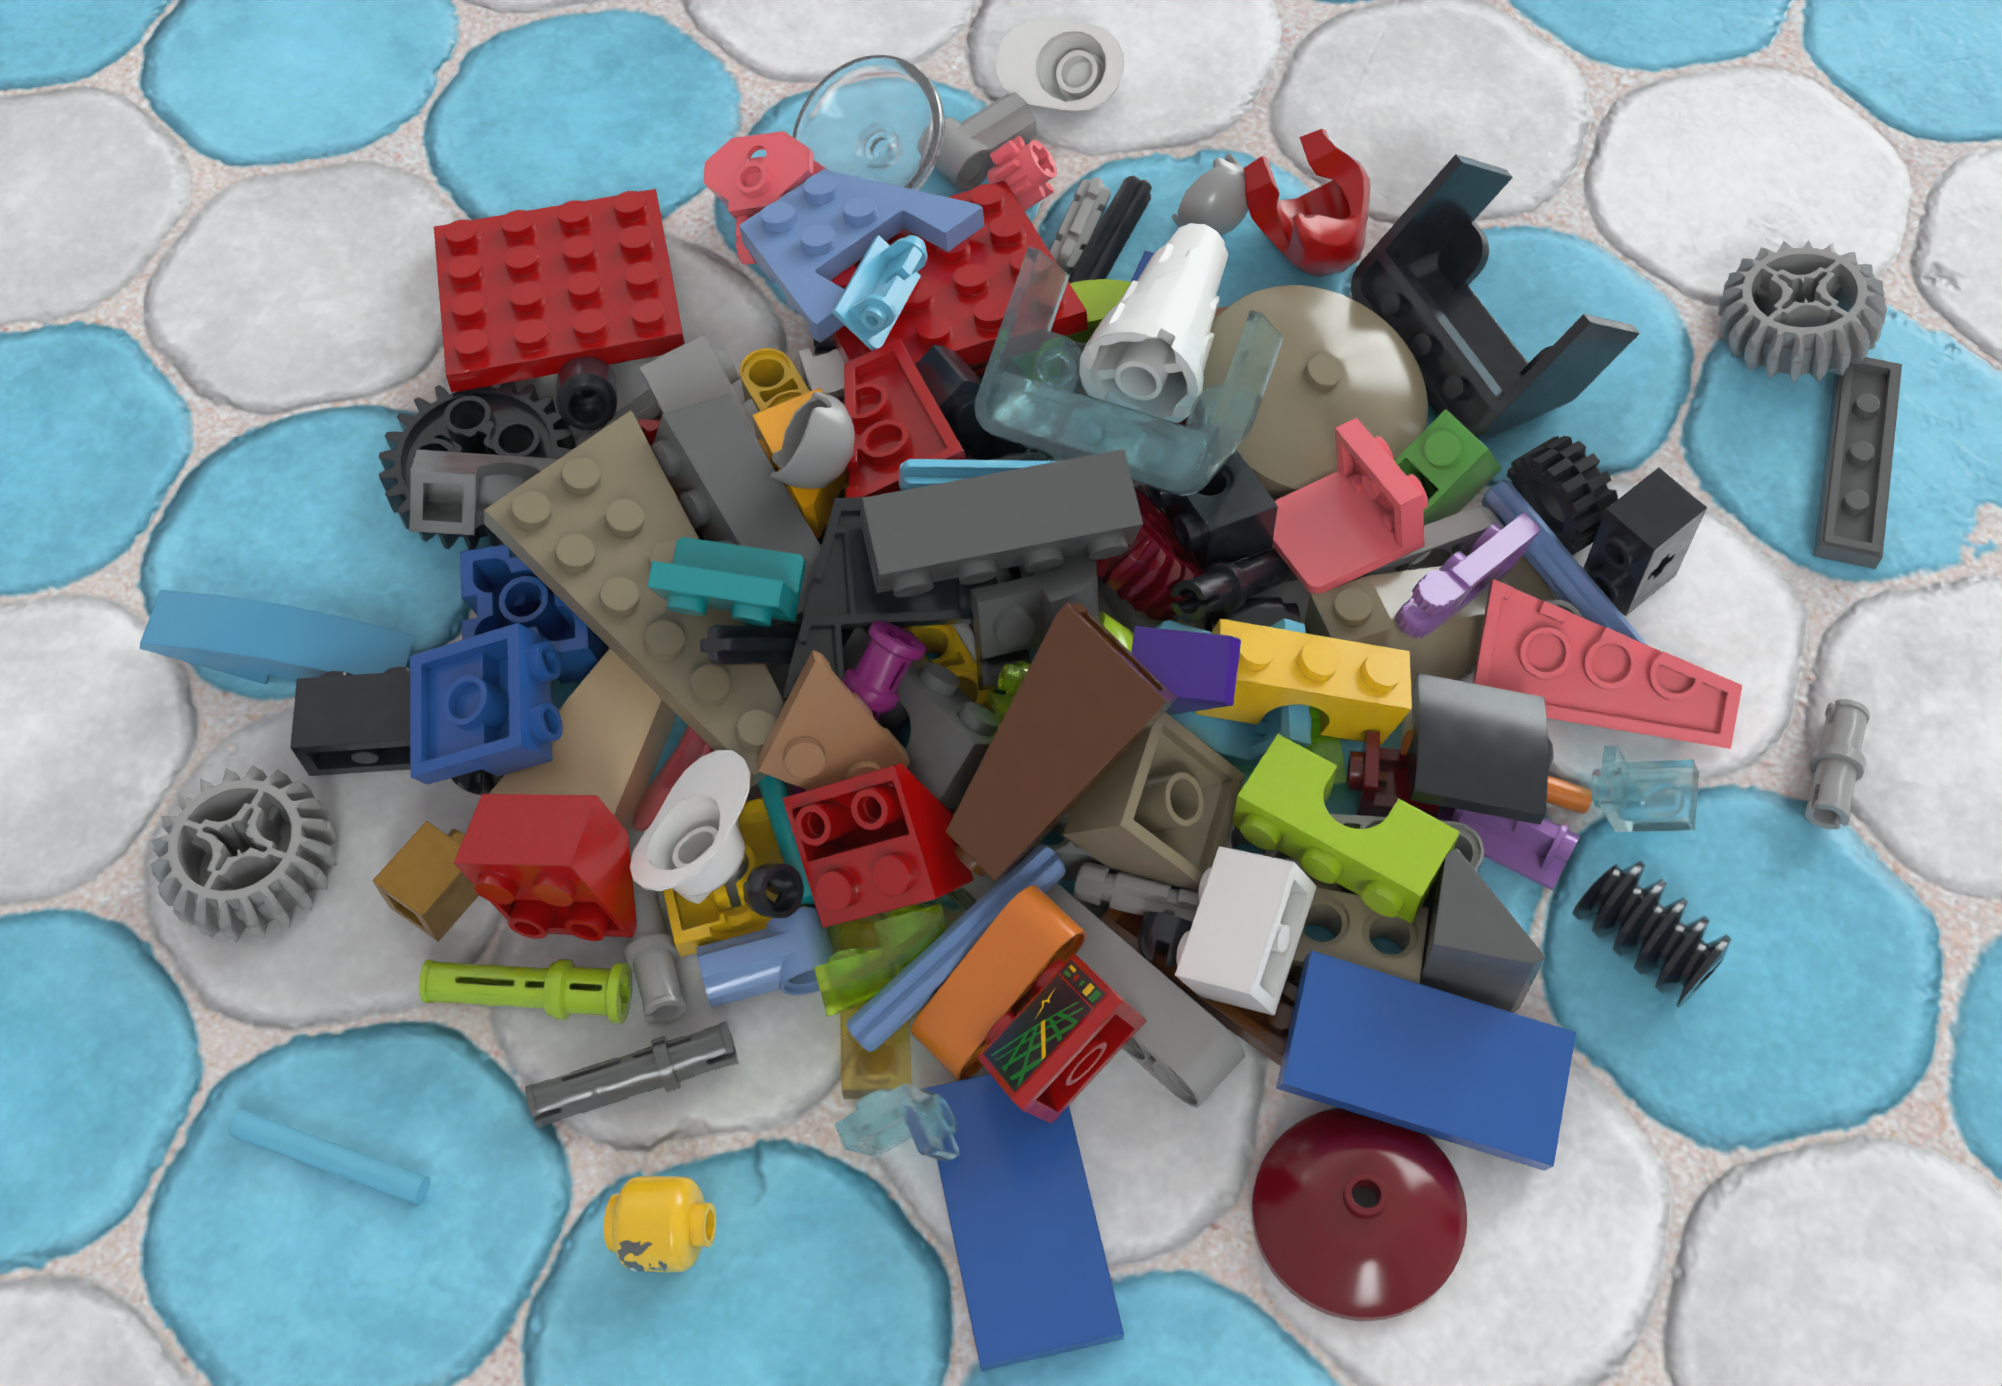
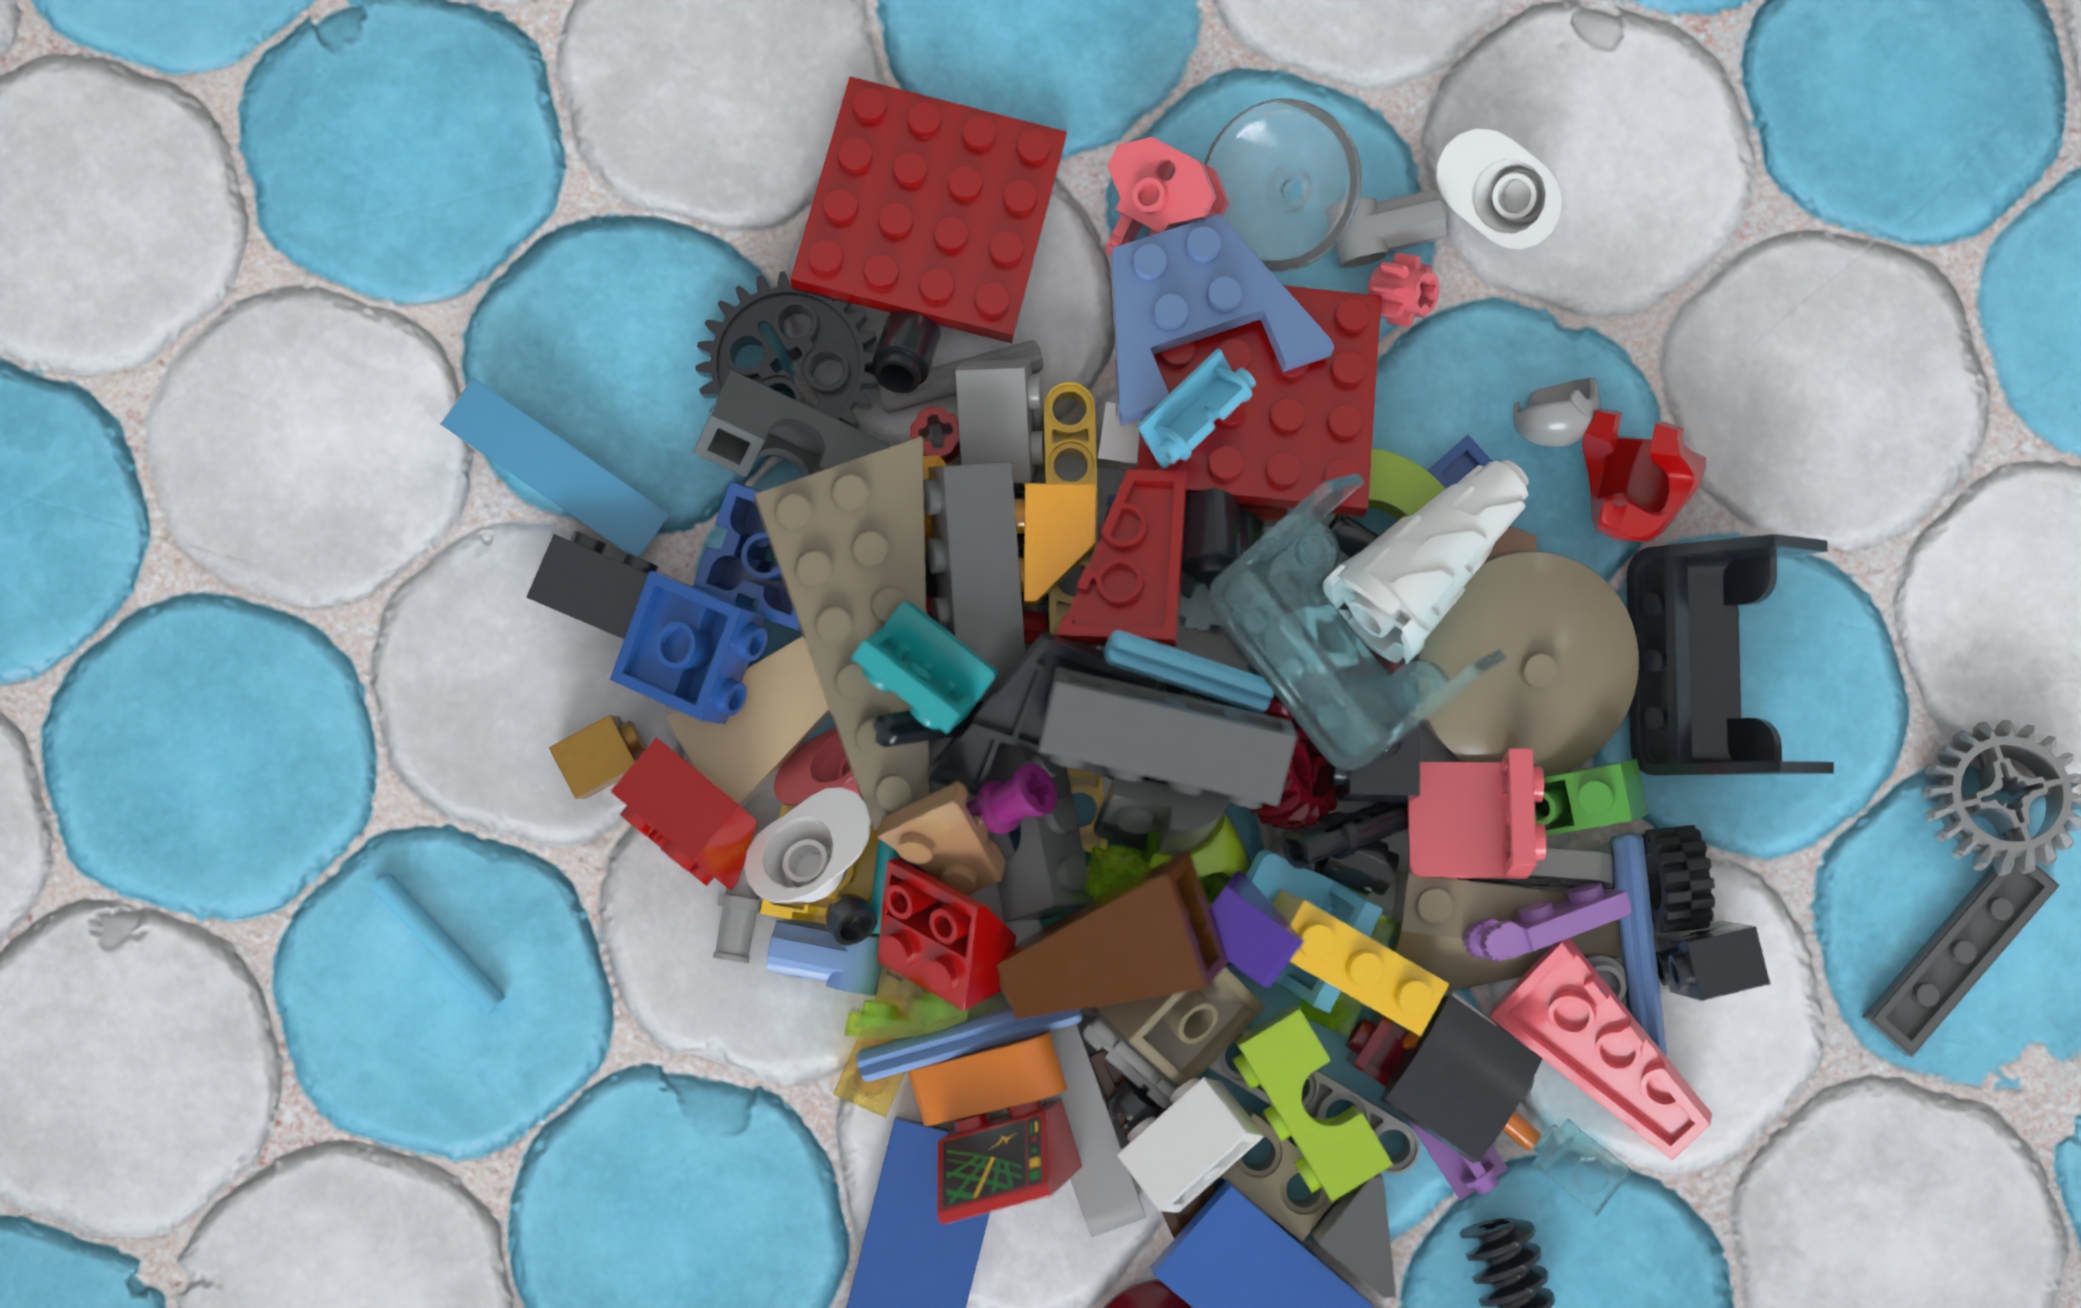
camera: 20 degrees right, 25 degrees up
light grey gear [150,765,337,942] -> none
lime pin [419,959,632,1024] -> none
dark grey pin [525,1021,739,1129] -> none
yellow head [604,1176,716,1273] -> none
light grey hair [770,392,855,489] -> none
clear light blue bracket [835,1083,960,1162] -> none
light grey axle [1049,177,1111,274] -> none
black axle [1067,175,1152,283] -> none
light grey pin [1805,699,1870,829] -> none

